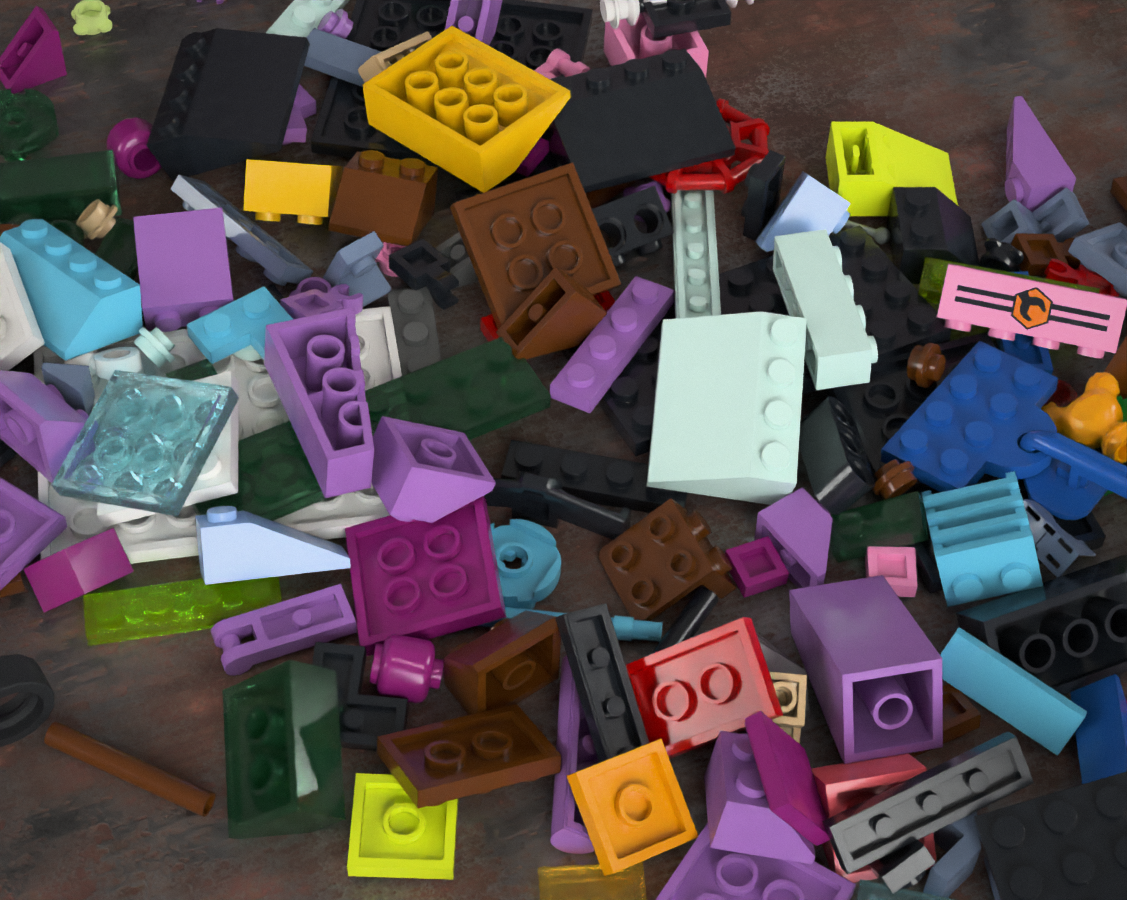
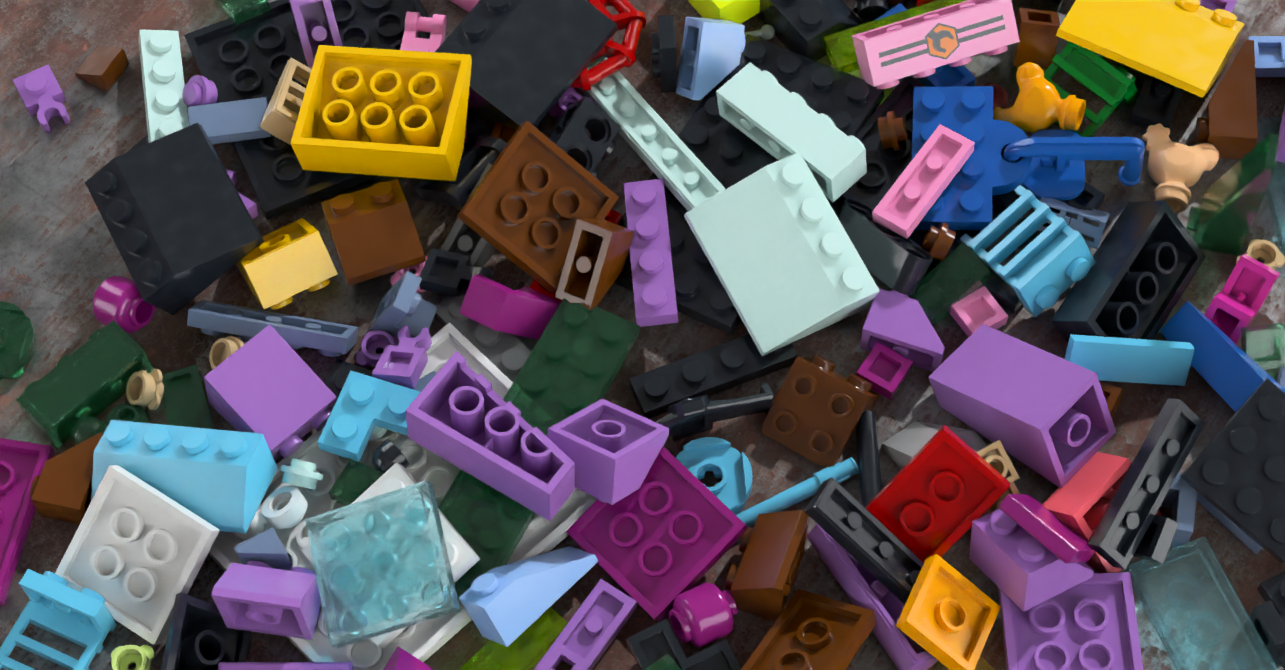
camera: 30 degrees left, 10 degrees up
none -> black hinge [372,439,410,475]
none -> magenta slope [459,274,562,341]
none -> bright pink plate [872,124,974,239]

